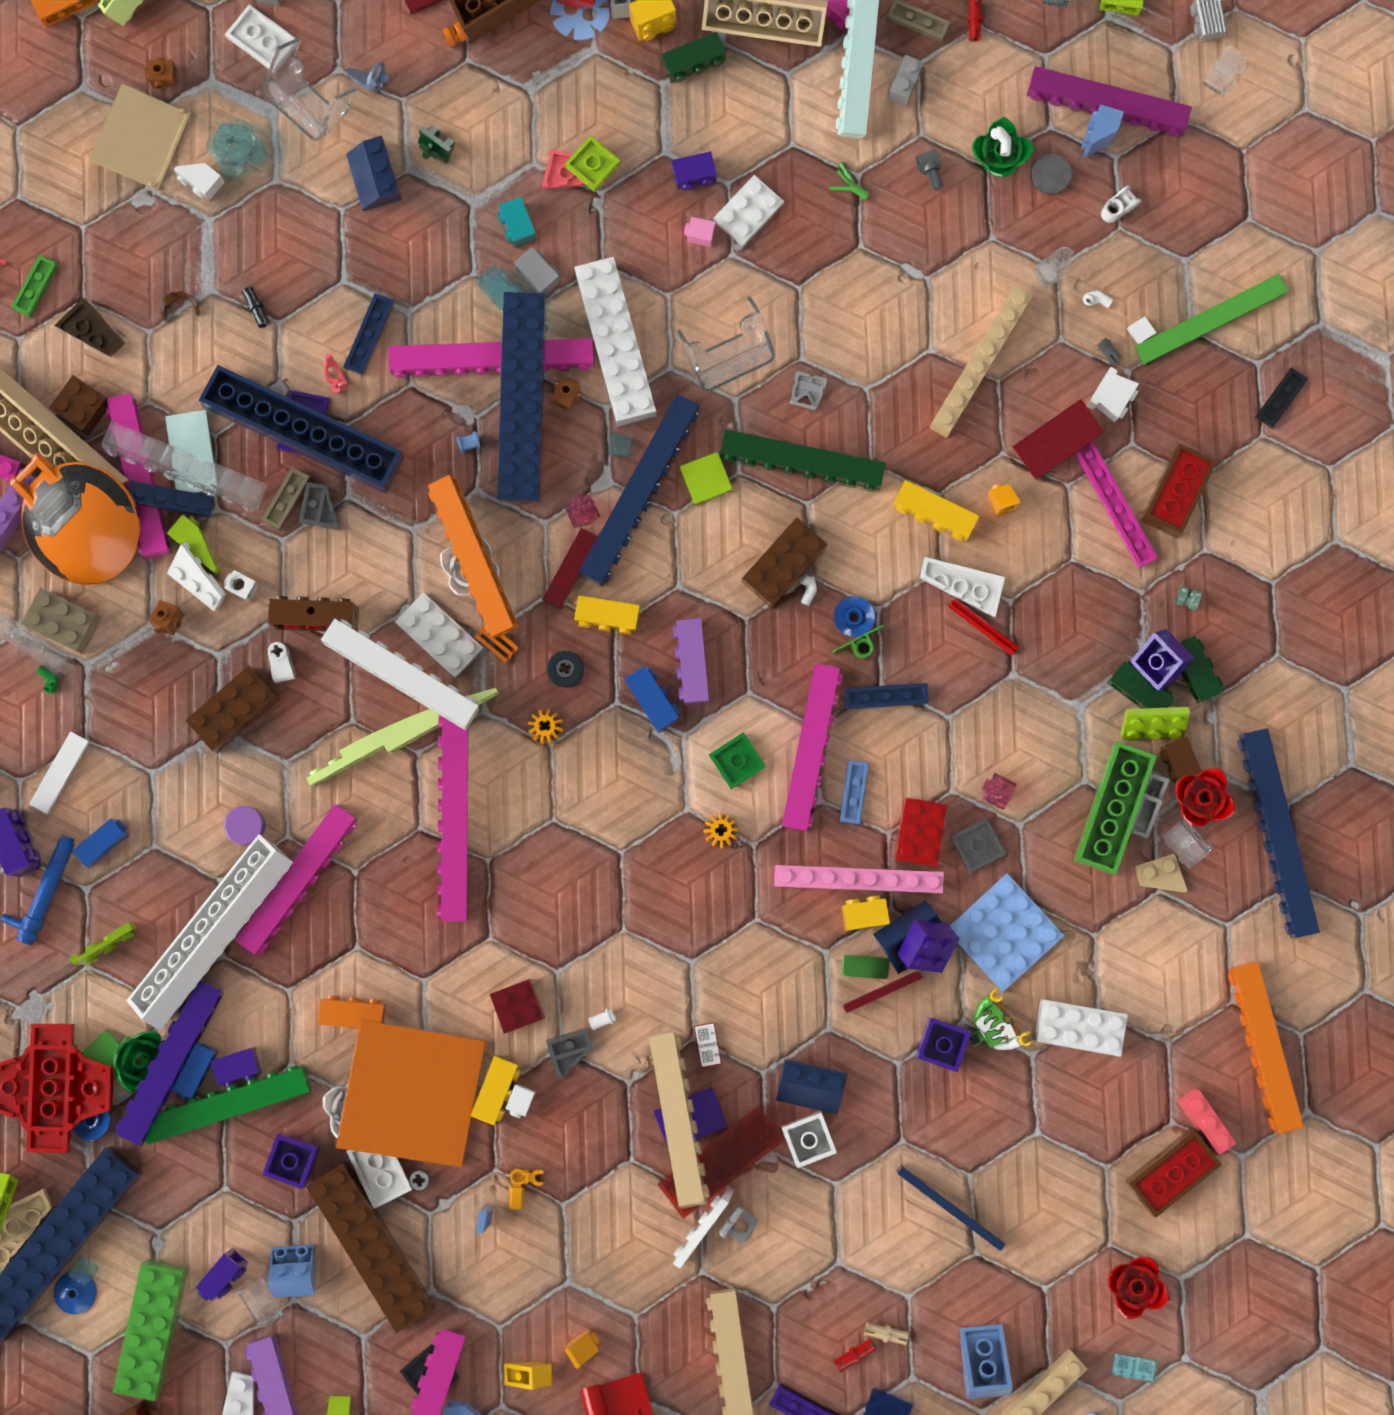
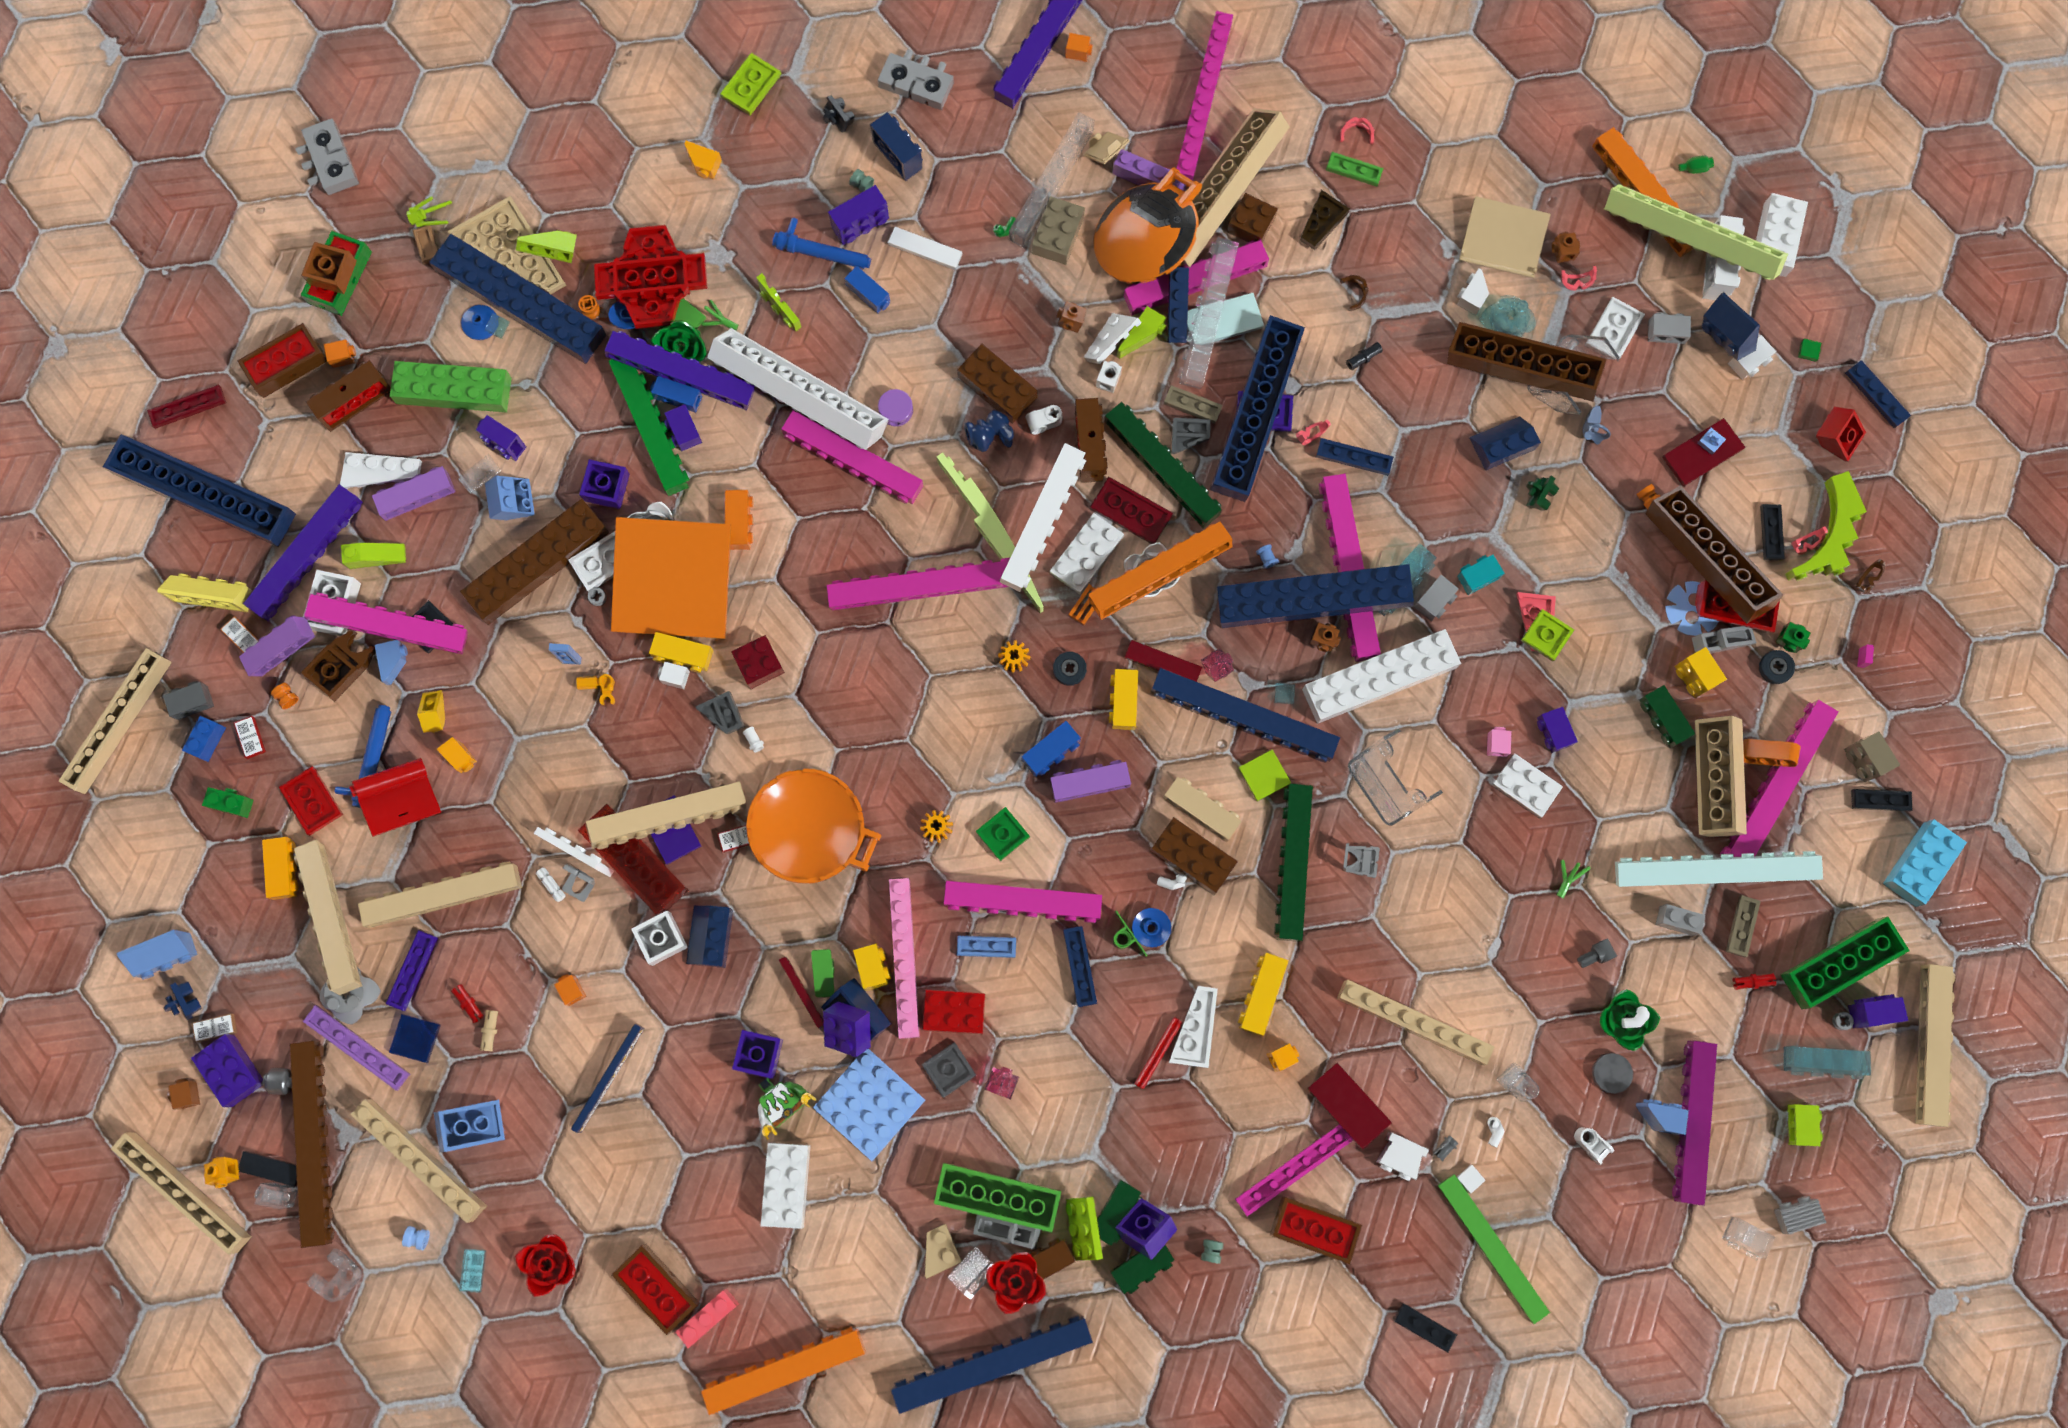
camera: 80 degrees right, 5 degrees down
none -> white axle [536,867,566,902]
none -> orange brick [554,974,587,1006]
none -> orange wheel [578,295,600,319]
none -> bright green plant [702,300,739,330]
none -> orange dish [746,768,882,884]
none -> dark blue animal [964,410,1014,452]
none -> dark red tile [1090,476,1173,544]
none -> dark green brick [1104,401,1222,529]
none -> tan brick [1163,777,1241,842]
none -> reddish brown brick [1447,322,1607,402]
none -> coral helmet [1561,266,1597,291]

